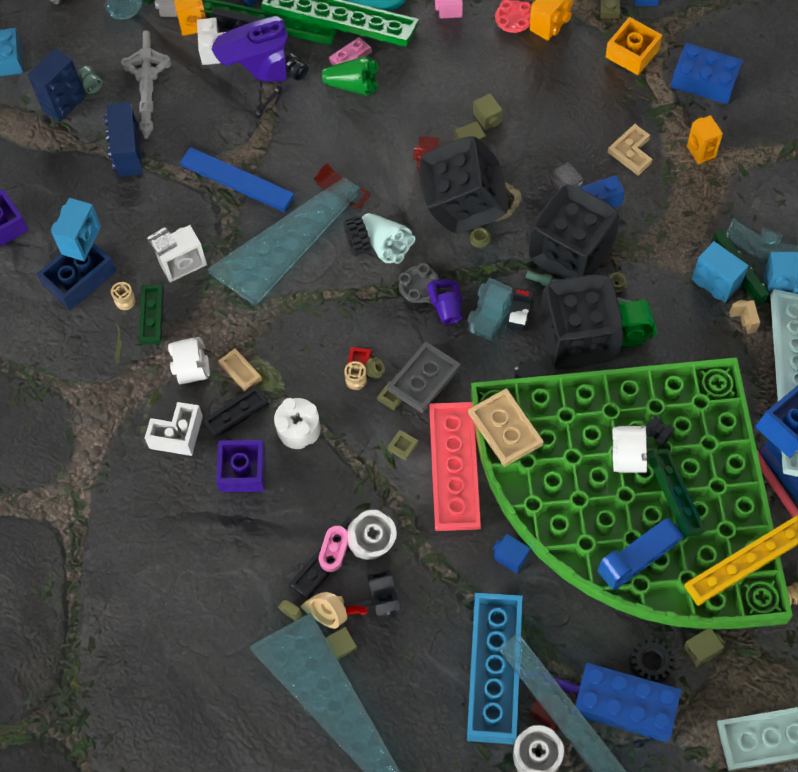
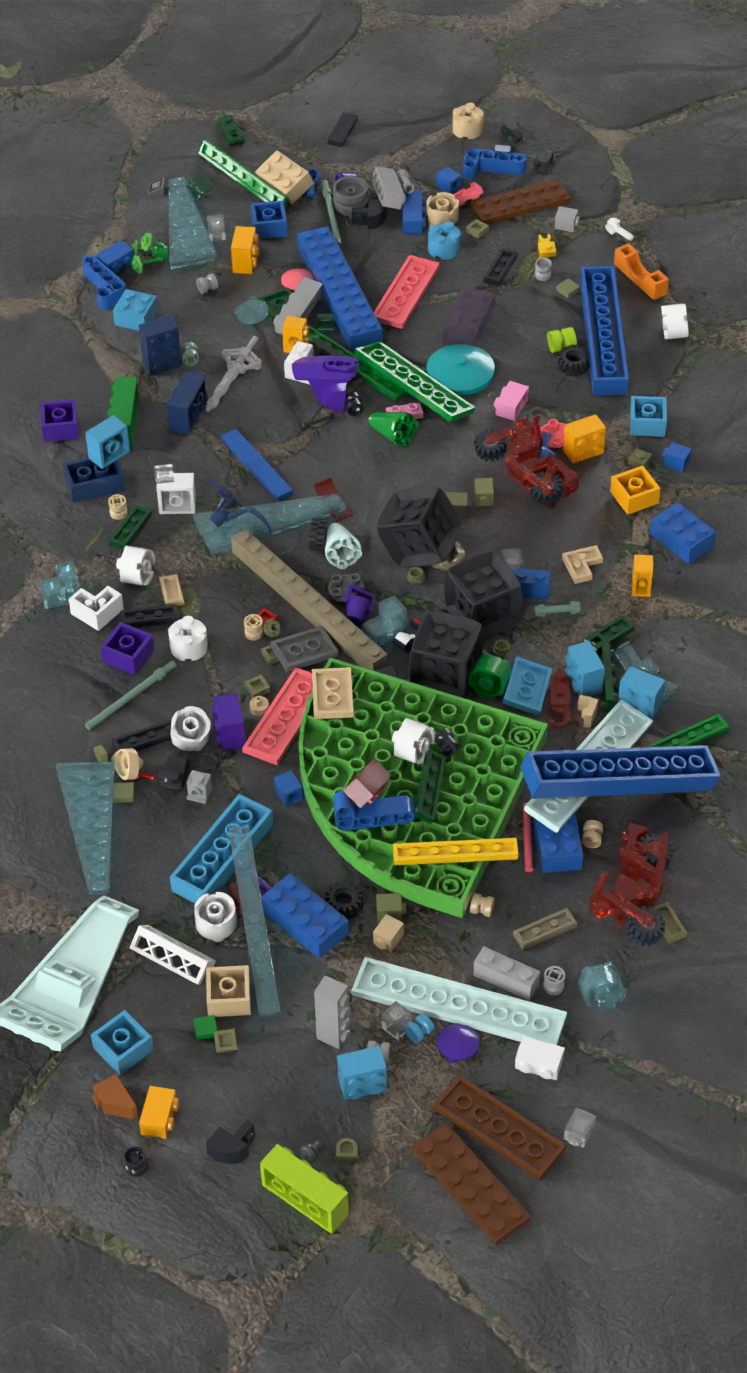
camera: 25 degrees right, 15 degrees down
bright pink plate [319,526,348,572] -> none
none -> clear light blue brick [39,561,80,609]
none -> sand green bar [85,660,177,730]
none -> green brick [108,377,140,451]
none -> light grey brick [187,770,212,804]
none -> dark blue plant [205,477,272,535]
none -> dark purple brick [211,693,245,751]
none -> dark tan brick [231,529,388,671]
none -> tan tile [249,696,269,716]
none -> brick [343,758,391,808]
none -> tan brick [373,914,404,952]
none -> clear red piece [474,414,579,509]
none -> dark azure plate [502,656,552,716]
none -> sand green bar [534,601,580,617]
none -> blue bar [537,432,555,464]
none -> clear red plate [548,667,571,729]
none -> dark green plate [582,615,635,655]

